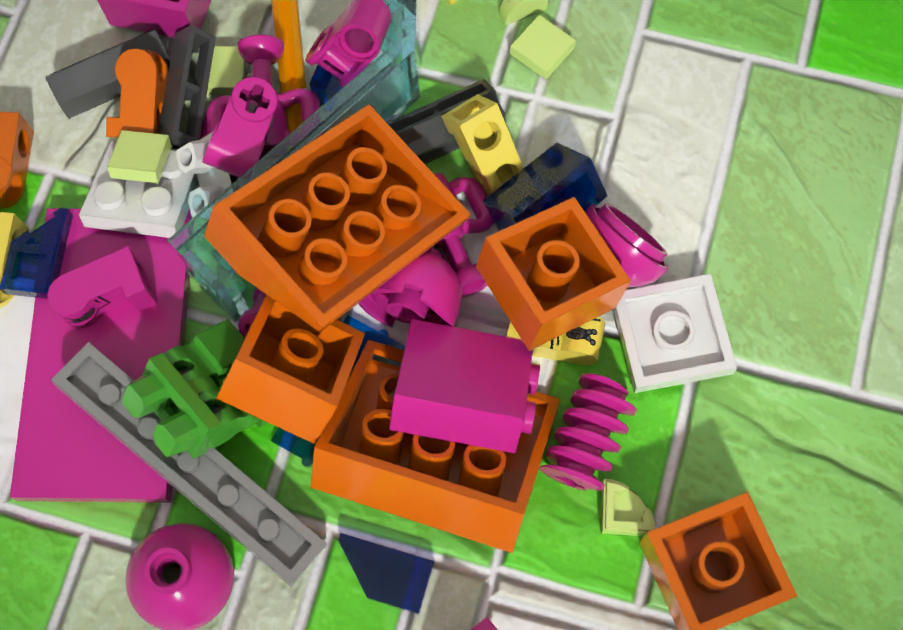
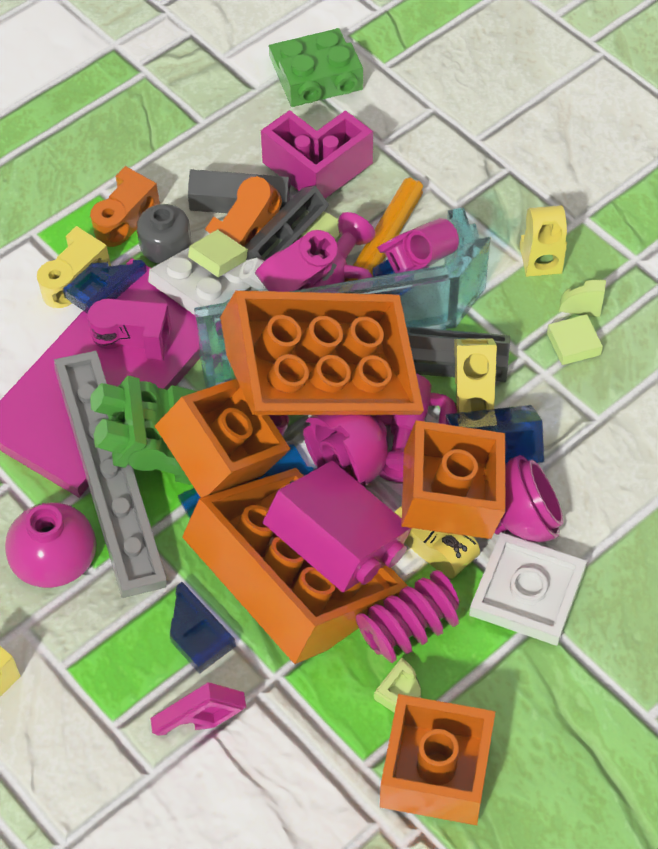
camera: 30 degrees right, 15 degrees down
none -> dark grey head [137,204,191,264]

